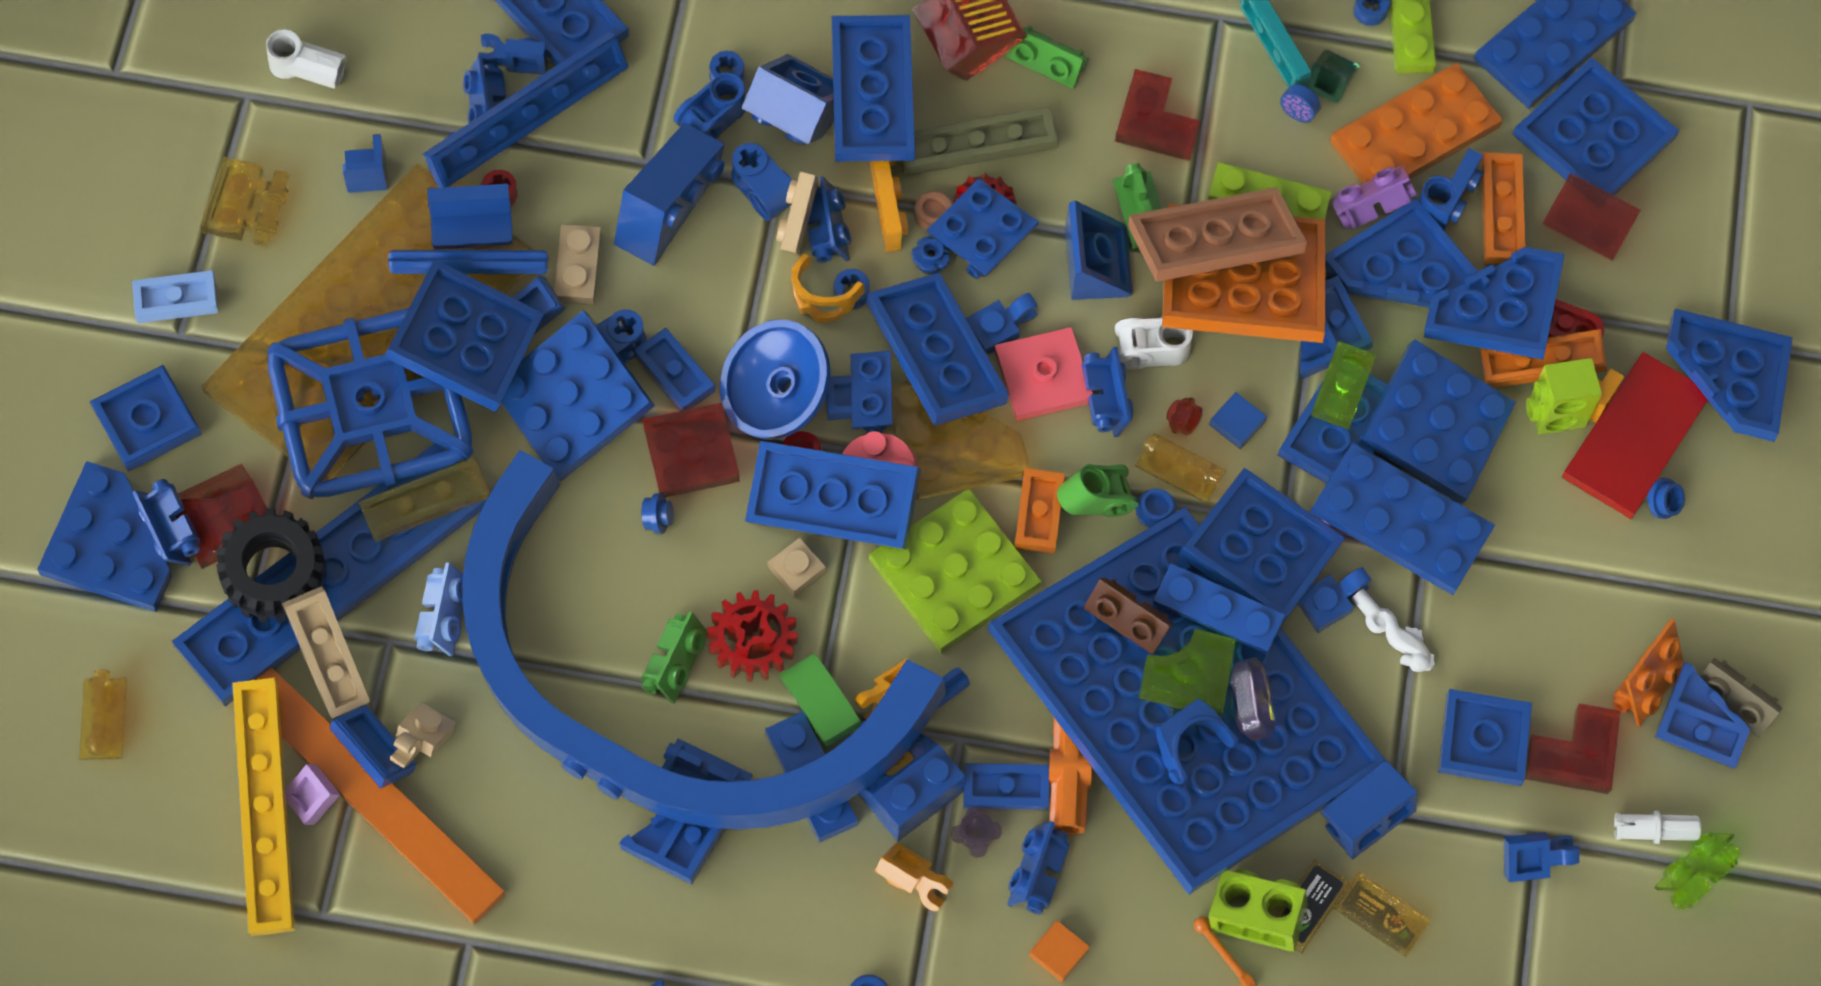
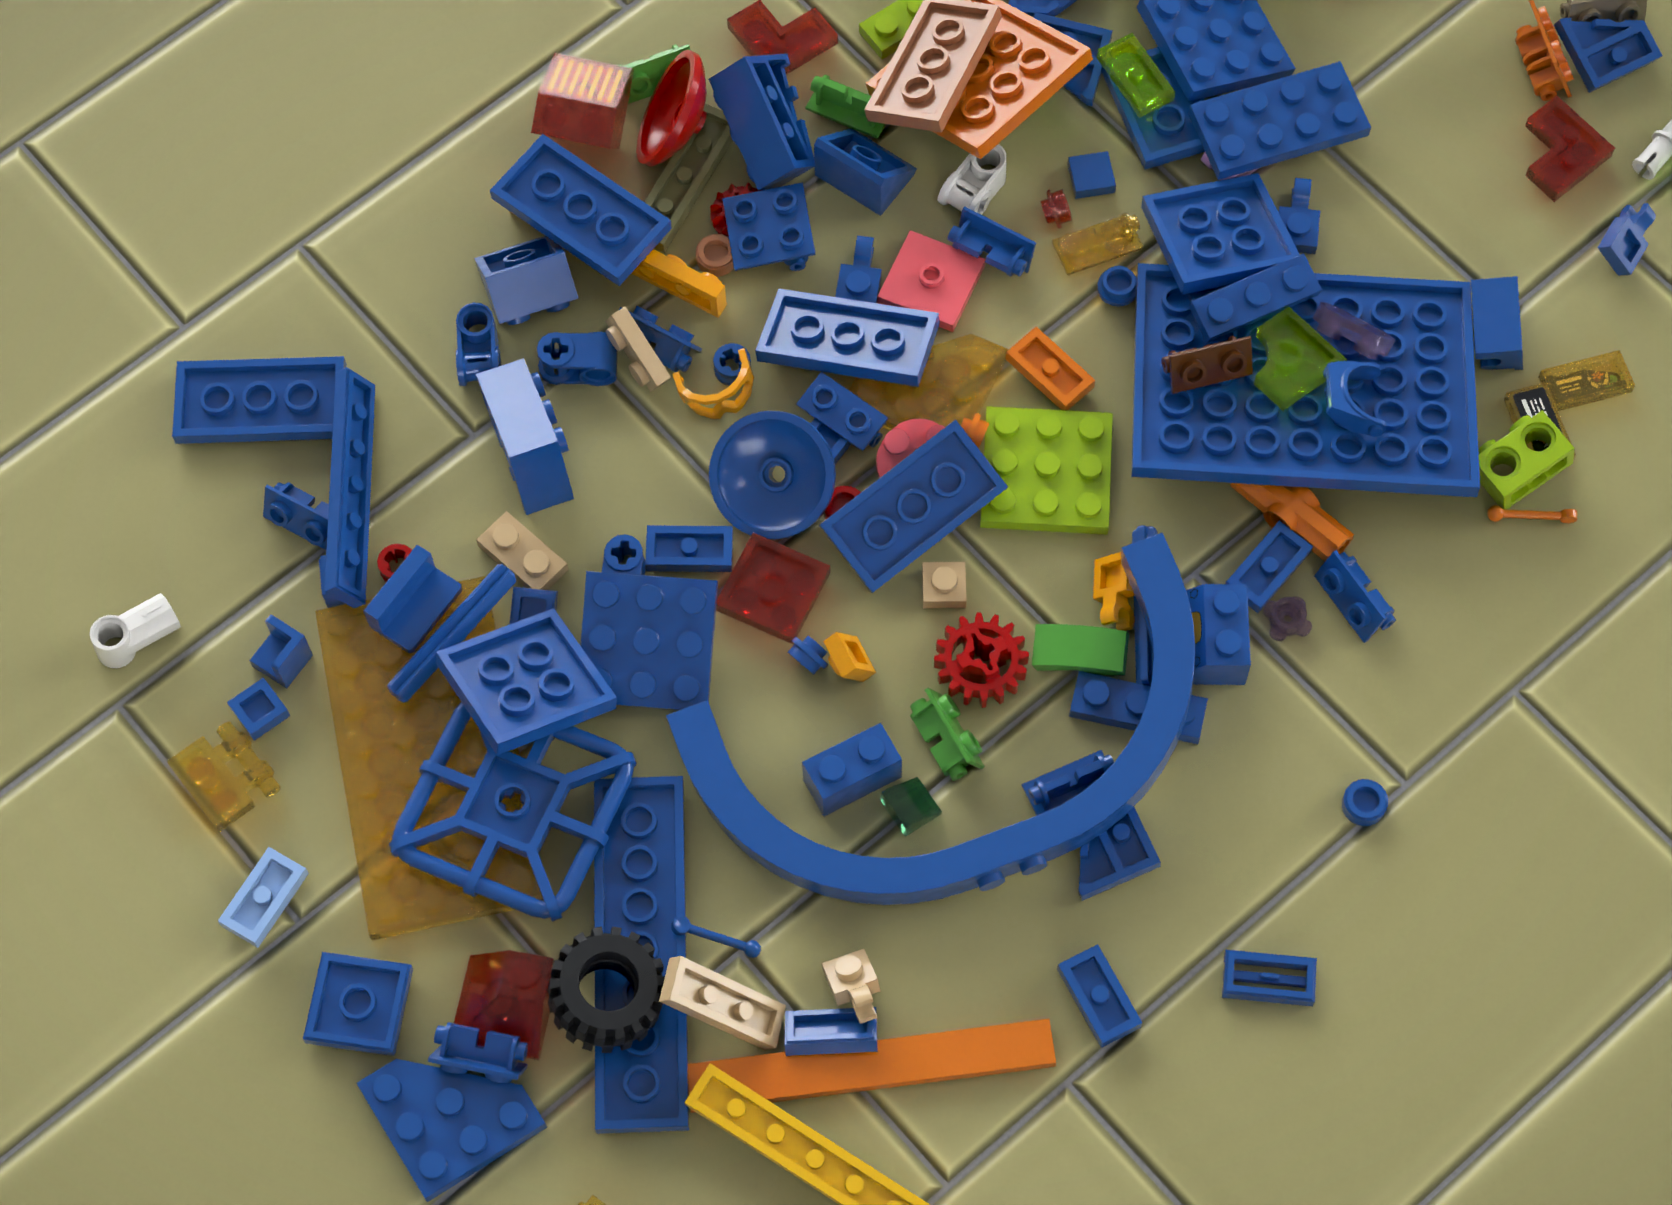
camera: 45 degrees left, 0 degrees up
lavender plate [285,764,340,825] -> none
clear yellow tile [359,457,490,542] -> none
light blue hinge [414,563,463,656] -> none
blue plate [478,34,548,75] -> none
blue bush [709,51,744,81] -> none
light orange plate [875,842,954,911] -> none
blue plate [911,236,951,274] -> none
orange tile [1029,920,1090,983] -> none
bright green piece [1057,464,1139,517] -> none
white animal [1351,589,1435,672] -> none
blue plate [1438,689,1532,786] -> none
none -> blue plate [227,677,290,741]
none -> red dish [636,50,707,167]
none -> blue hinge [671,916,761,958]
none -> blue wedge [708,54,816,190]
none -> blue brick [802,723,902,817]
none -> light orange plate [823,632,876,682]
none -> clear green slope [881,777,942,837]
none -> orange plate [961,413,989,449]
none -> blue plate [1057,944,1142,1048]

